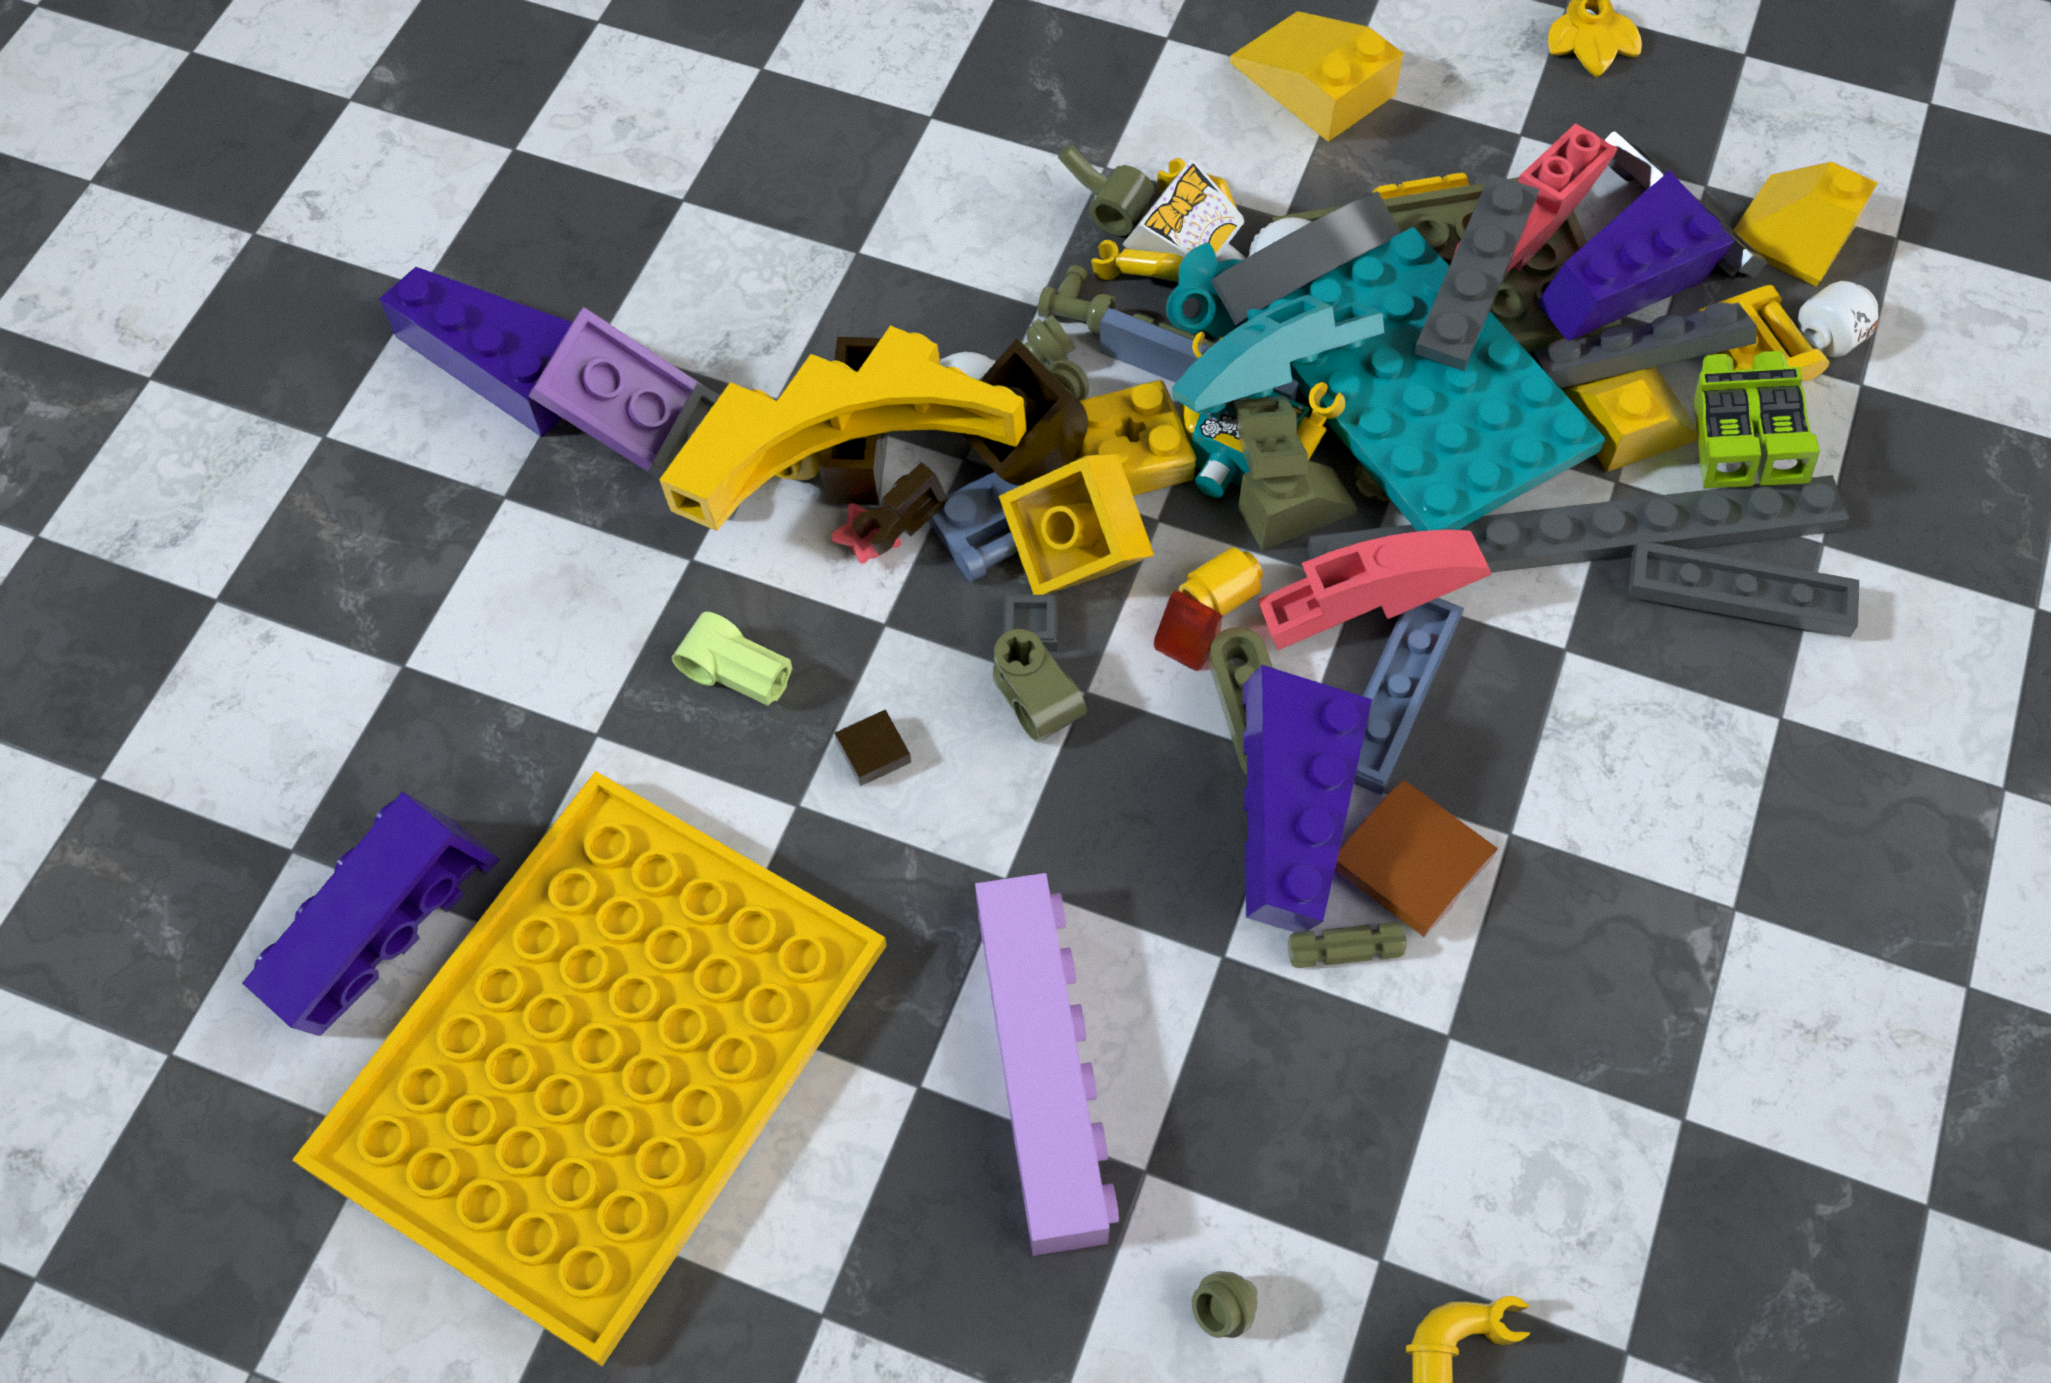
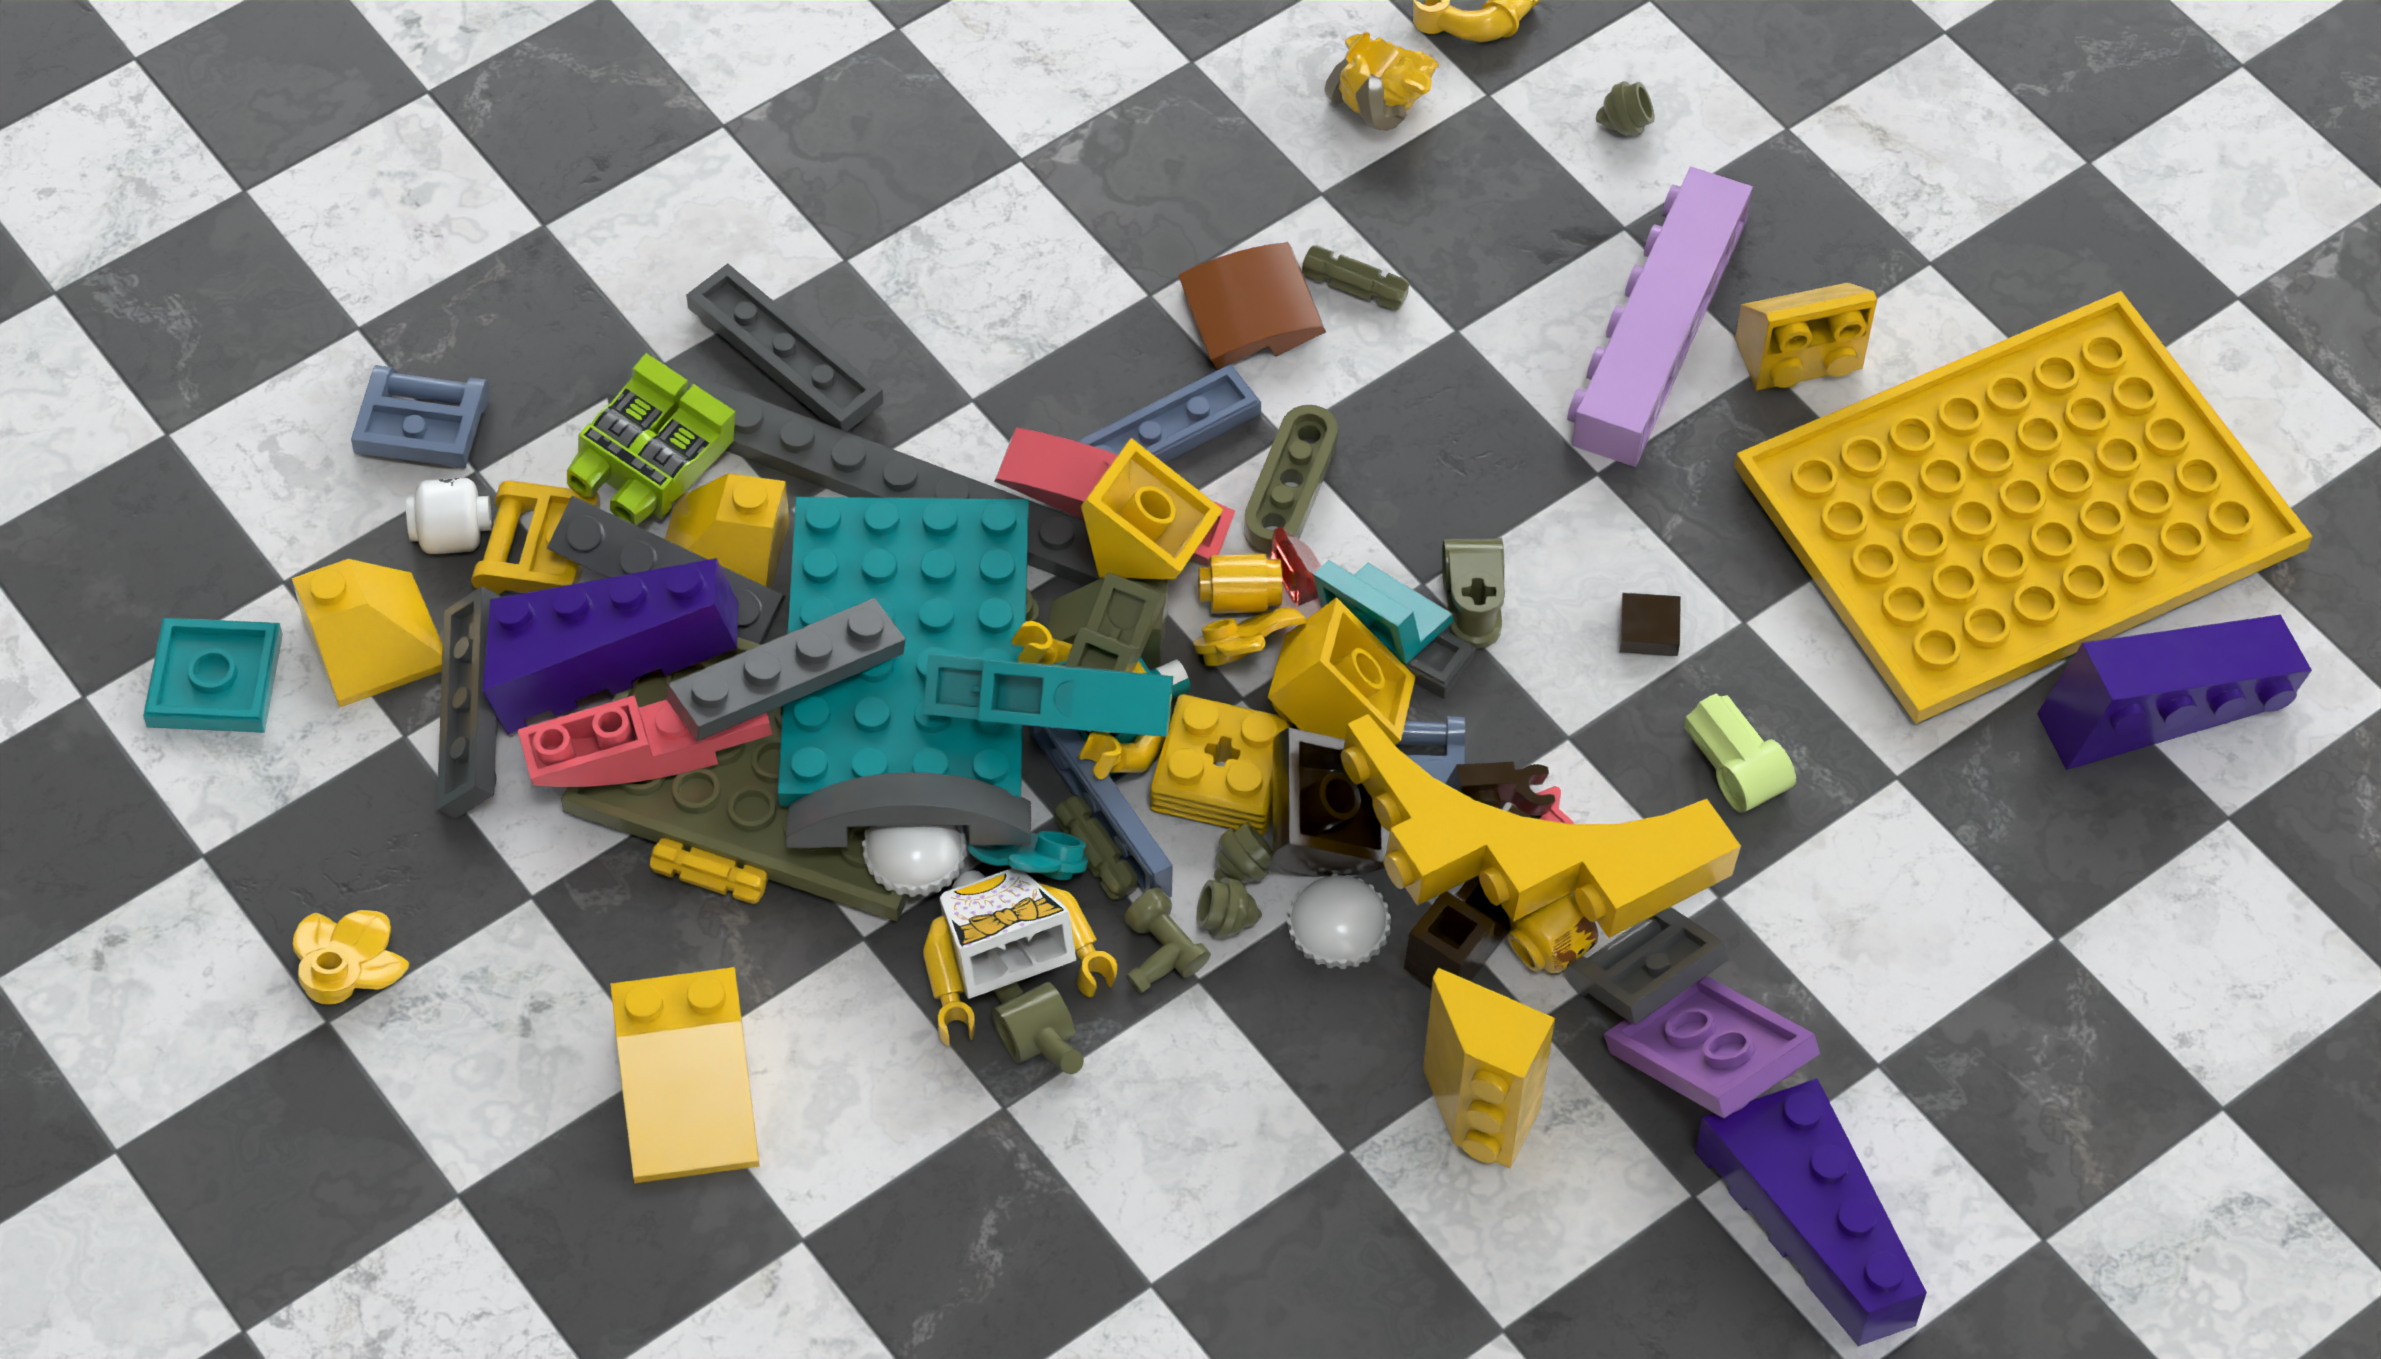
camera: 150 degrees left, 5 degrees down
dark purple wedge [1243,665,1372,933] -> none
none -> teal tile [143,618,283,733]
none -> sand blue plate [351,365,489,468]
none -> yellow slope [1081,438,1223,581]
none -> yellow plate [1193,607,1306,666]
none -> panel [1313,560,1454,664]
none -> hair [1324,32,1439,131]
none -> yellow slope [1423,968,1555,1169]
none -> yellow slope [1735,283,1877,391]

